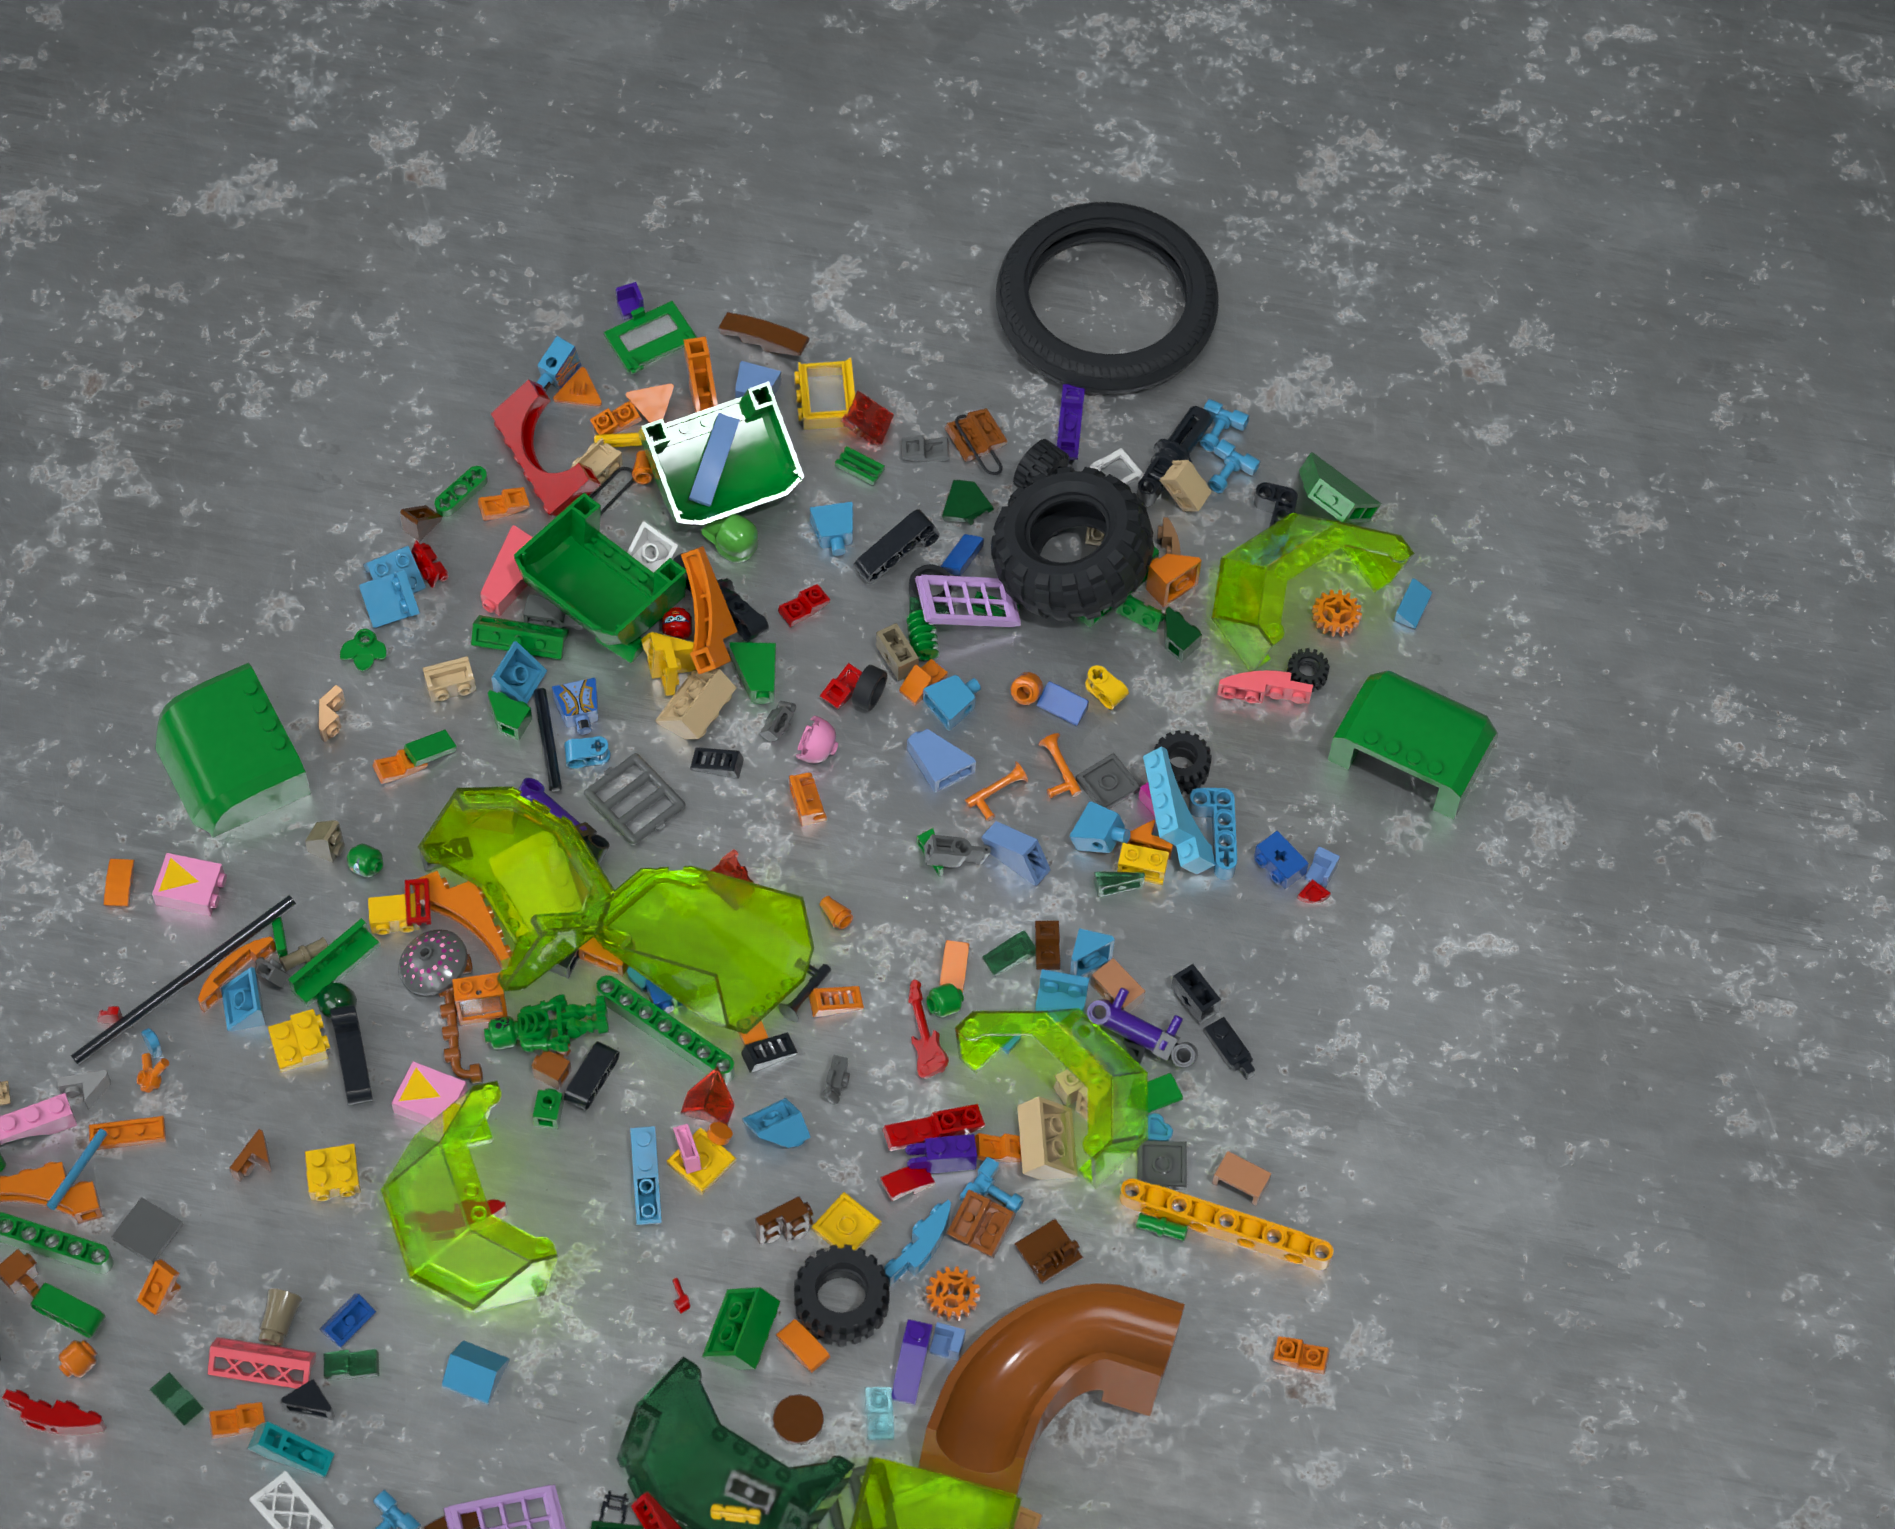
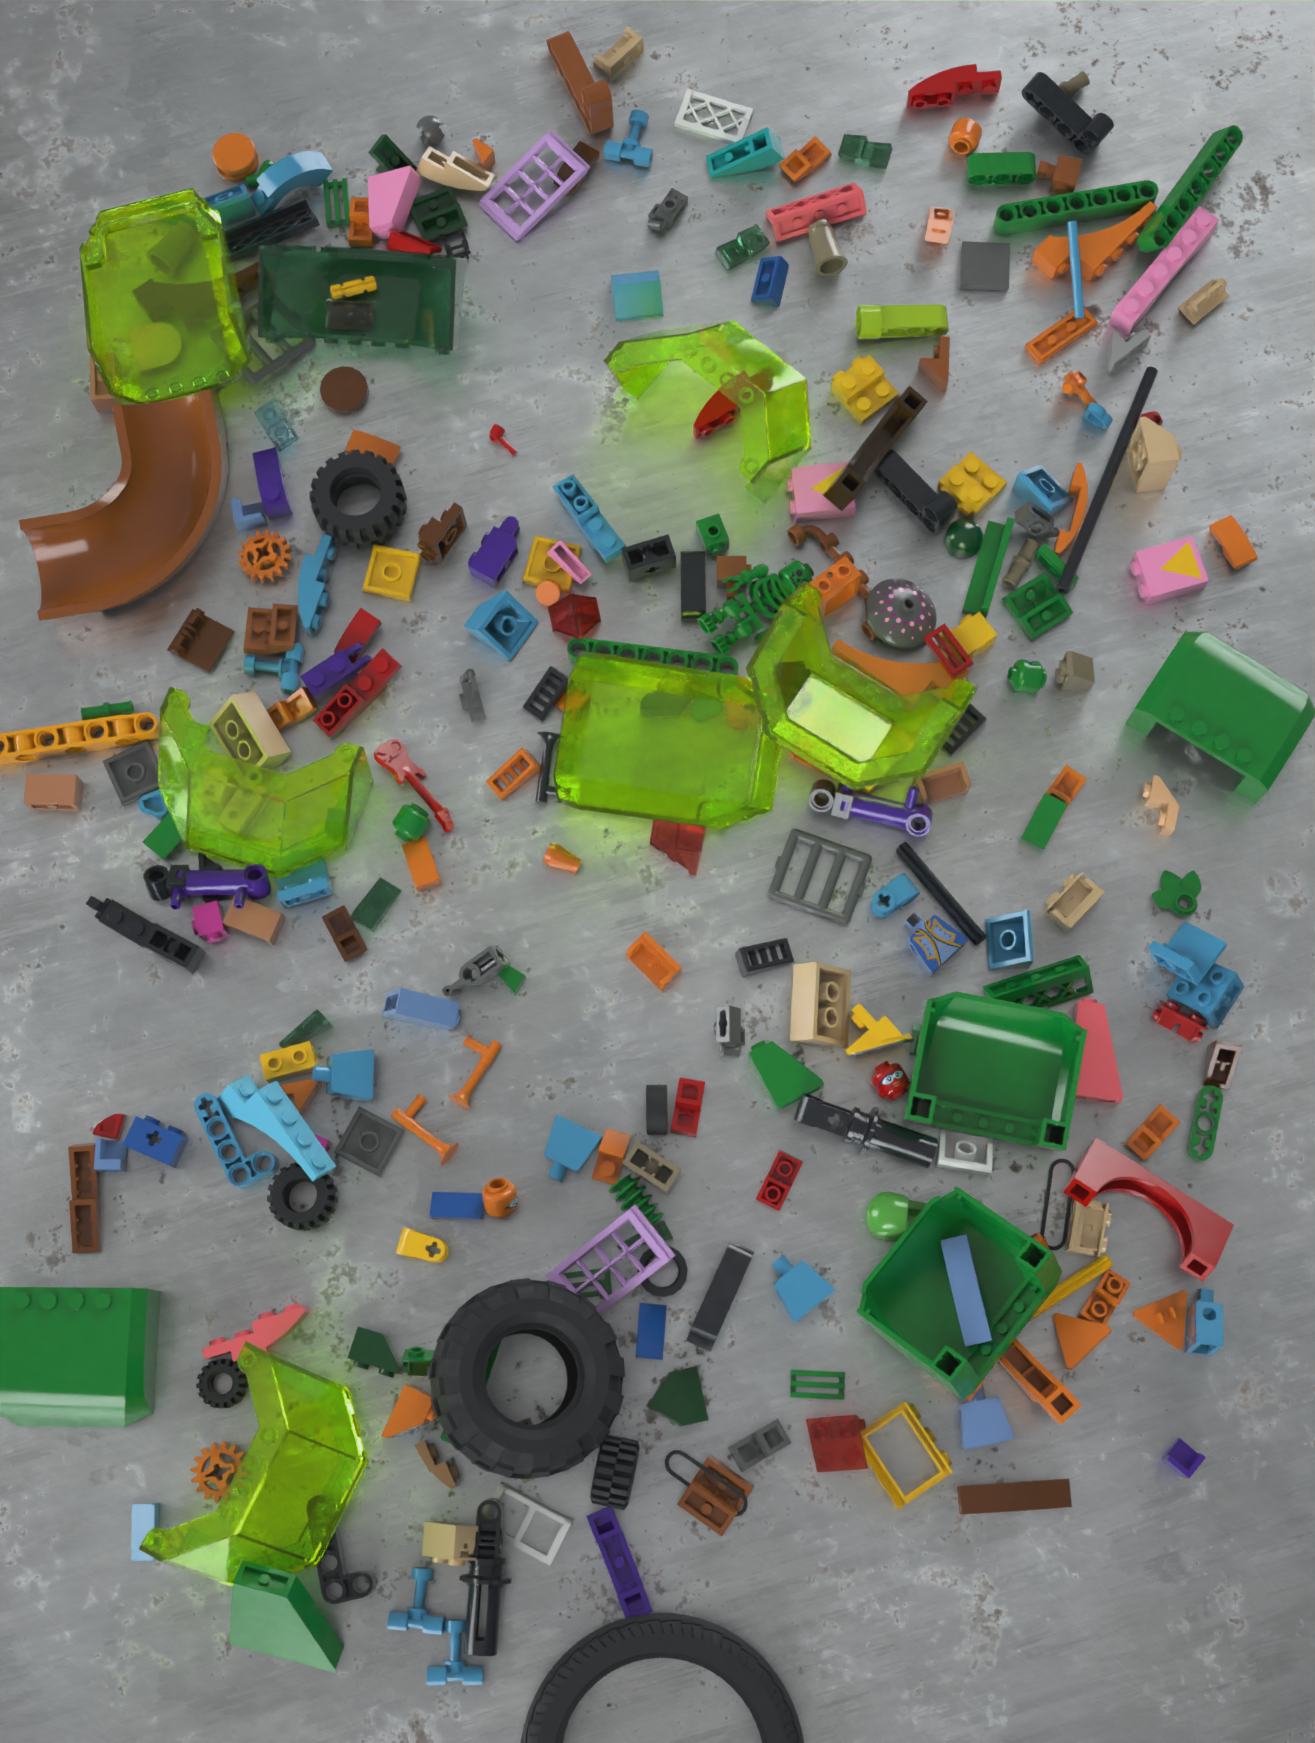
camera: 160 degrees right, 15 degrees up
black slope [280,1379,334,1420] -> none
green slope [488,690,532,741] -> none
green piece [603,300,697,374] -> none
orange arch [681,546,738,674] -> none
green slope [702,1287,781,1370] -> none
bright pink cylinder [796,715,838,764] -> none
medium blue slope [907,729,976,793] -> none
dark azure slope [1070,928,1115,977] -> none
none -> dark orange slope [68,1143,101,1253]
none -> dark pink brick [191,900,229,943]
none -> dark purple hinge [468,516,520,589]
none -> black brick [621,534,676,581]
none -> dark grey piece [647,188,688,231]
none -> dark brown arch [823,386,928,511]
none -> lime beam [856,304,949,340]
none -> green slope [1002,572,1073,639]
none -> tan slope [1127,417,1182,494]

